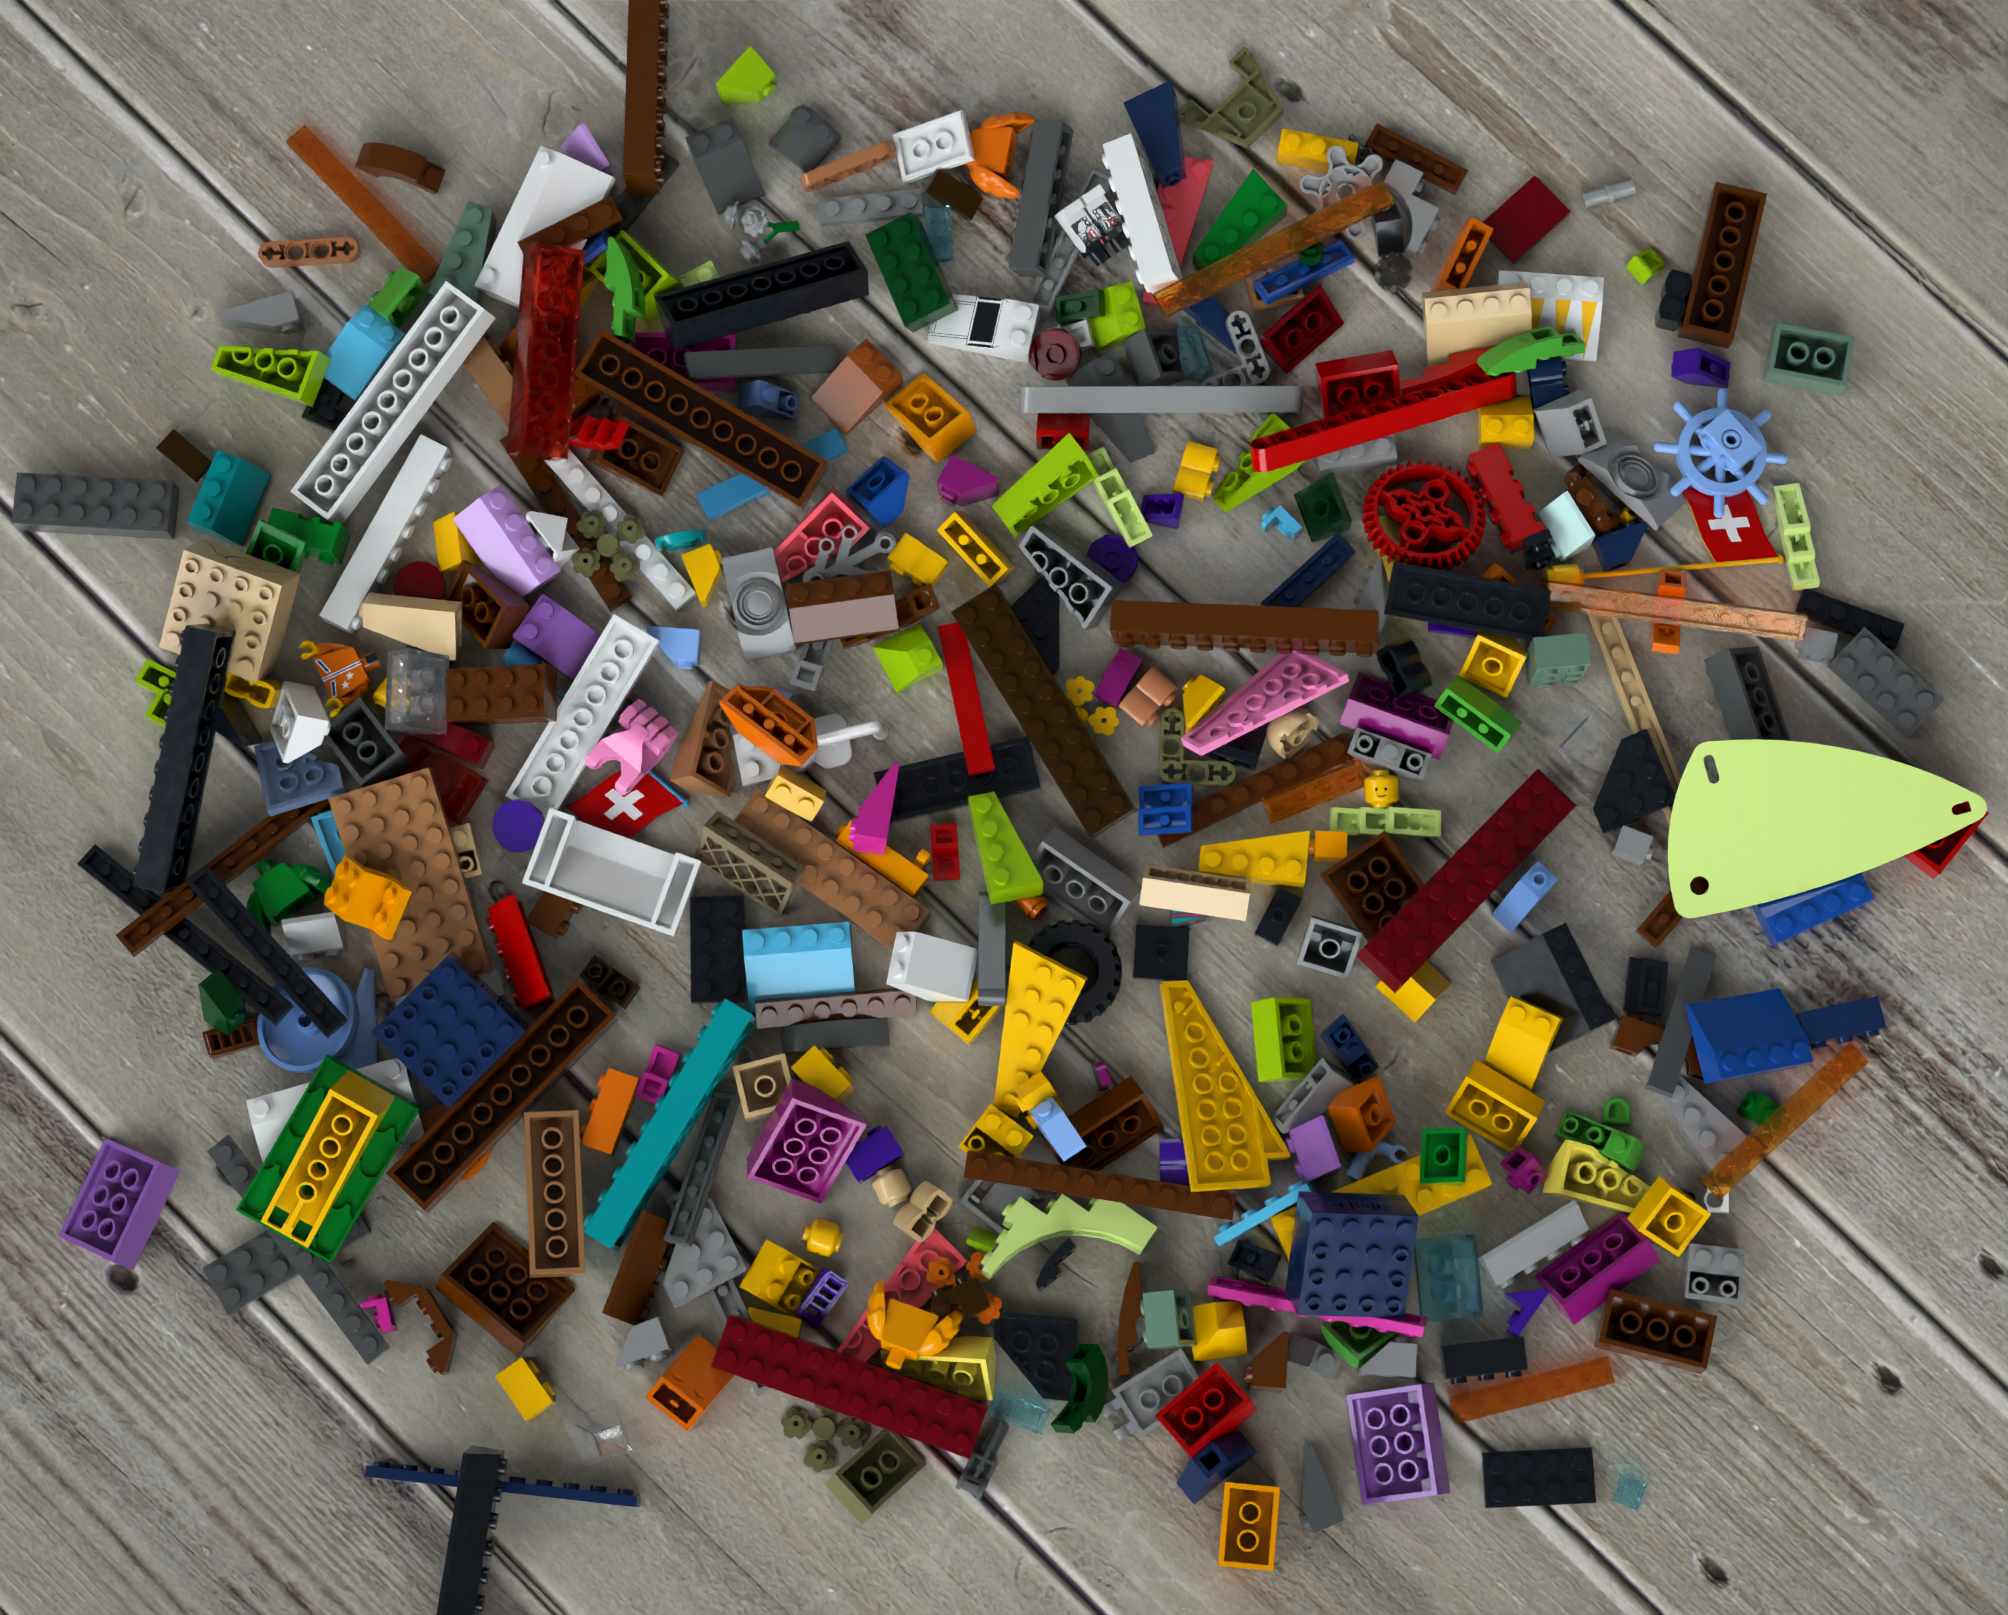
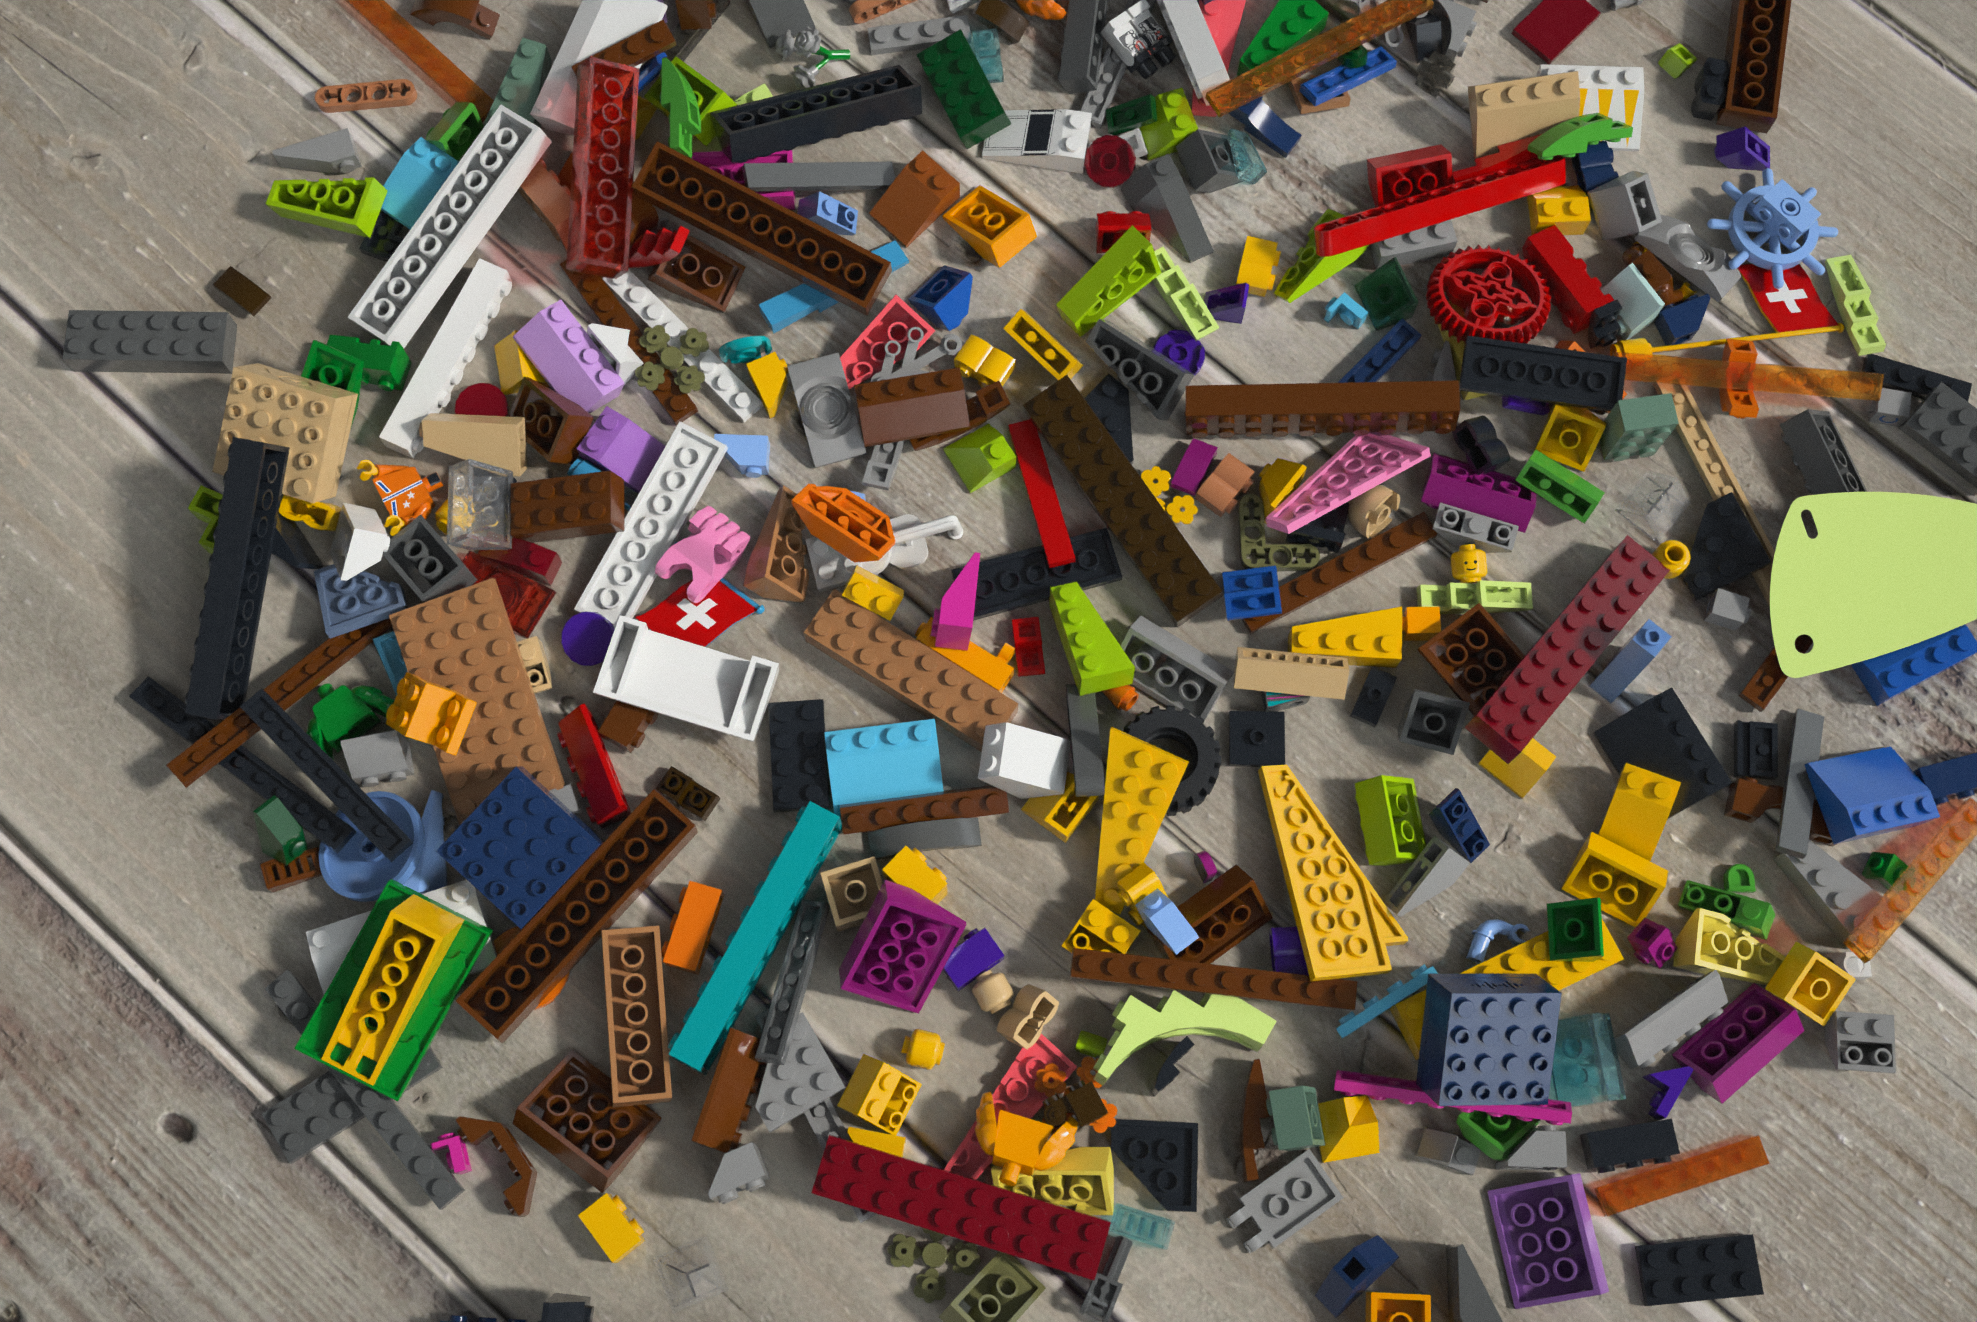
camera: 10 degrees left, 5 degrees down
medium lavender slope [59,1138,180,1270] -> none
teal slope [187,450,271,546] -> none
dark pink slope [635,1044,682,1104] -> none
orange slope [645,1334,735,1432] -> none
dark tan fence [693,810,806,917] -> none
dark purple slope [794,1266,849,1327] -> none
magenta slope [937,455,1000,507] -> none
light grey container [959,1179,1044,1234] -> none
light grey beam [1020,386,1303,413] -> none
dark green arch [1051,1344,1108,1434] -> none
red slope [1155,1362,1257,1458] -> none
light grey beam [1198,310,1270,386] -> none
black slope [1228,1239,1282,1281] -> none
reddish brown slope [1243,1332,1289,1392] -> none
dark red slope [1260,285,1344,373] -> none
clear orange plate [1261,759,1366,824] -> none
medium lavender slope [1285,1115,1341,1184] -> none
orange slope [1328,1077,1396,1153] -> none
orange brick [1430,217,1494,292] -> none
reddish brown slope [1594,1289,1717,1374] -> none
clear light blue slope [1611,1474,1647,1511] -> none
sand green brick [1763,322,1855,396] -> none
none -> yellow head [1652,540,1690,579]

